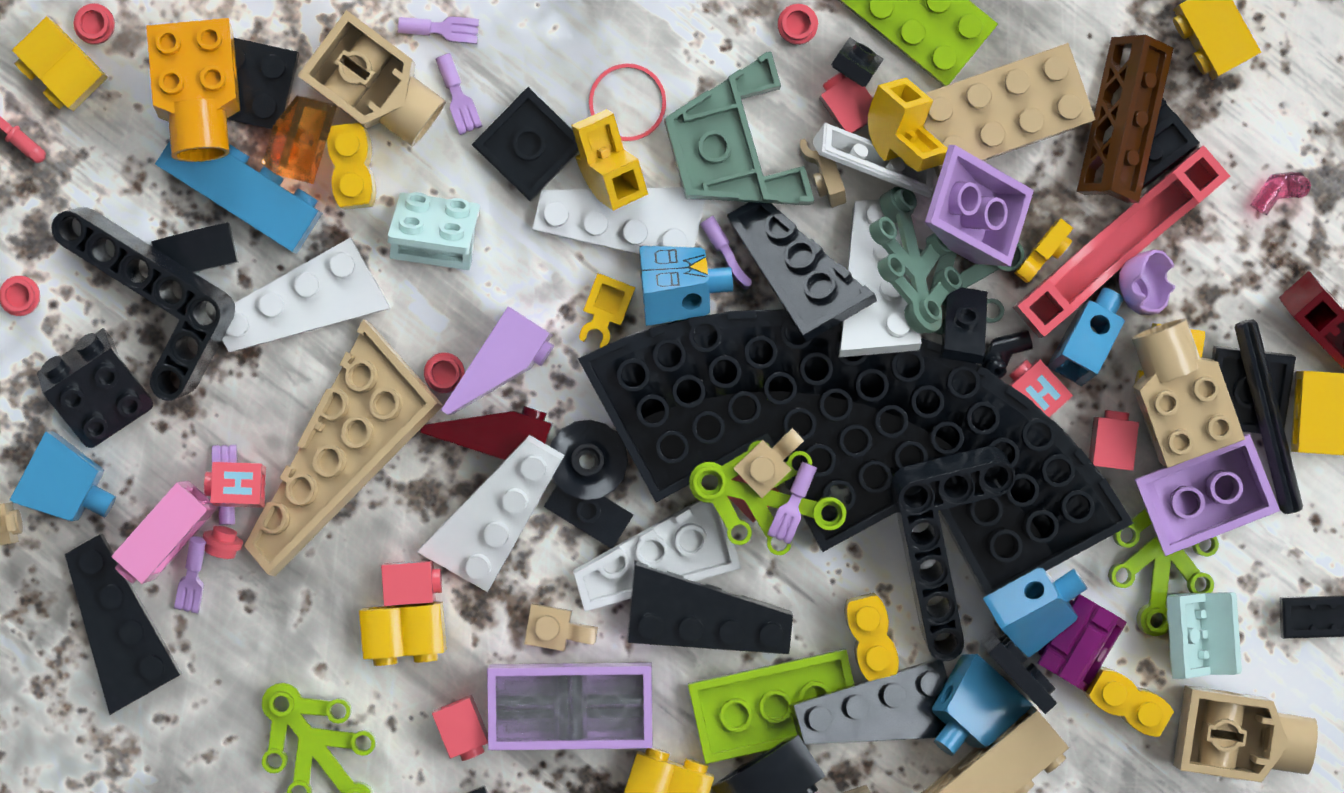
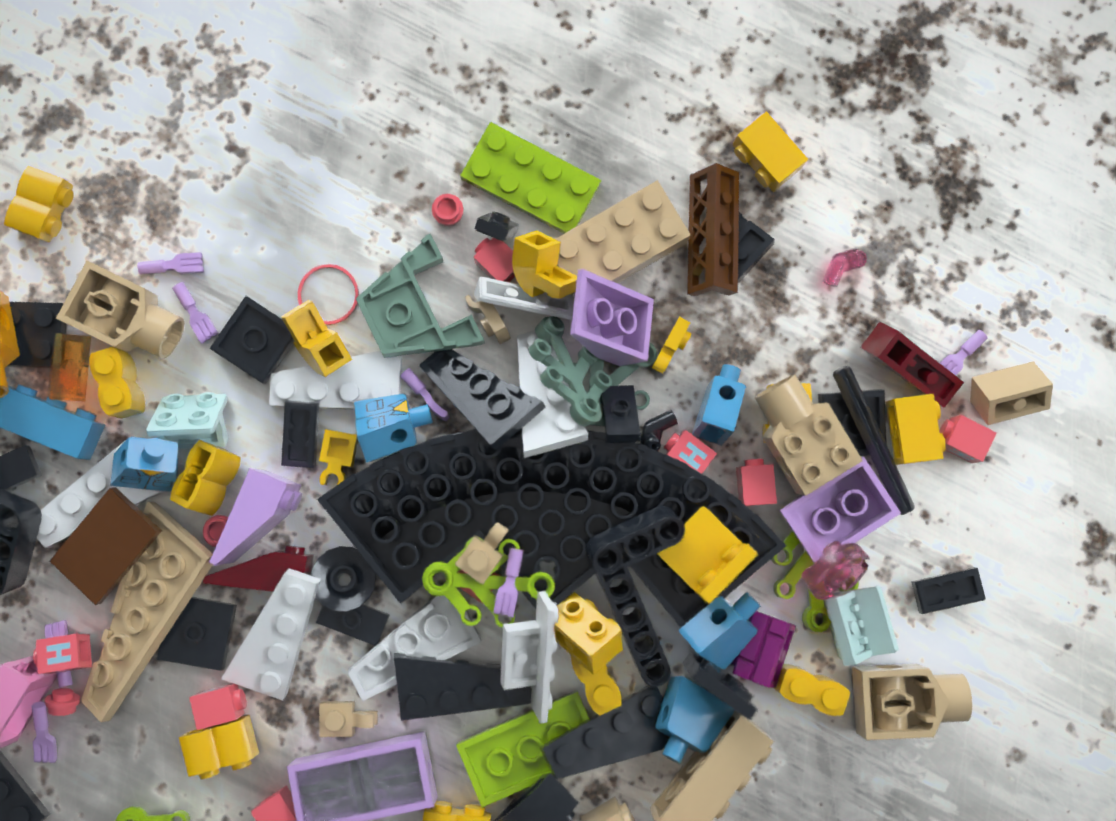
camera: 15 degrees left, 5 degrees down
coral arch [1012,145,1230,338] -> none
lavender hair [1119,250,1175,315] -> none
none -> reddish brown tile [50,487,162,605]
none -> dark azure torso [110,437,179,492]
none -> black plate [157,597,237,671]
none -> yellow brick [170,440,241,516]
none -> black plate [281,400,320,468]
none -> white bracket [500,591,558,724]
none -> yellow brick [553,592,623,675]
none -> yellow bracket [657,506,758,604]
none -> clear pink plate [802,541,870,600]

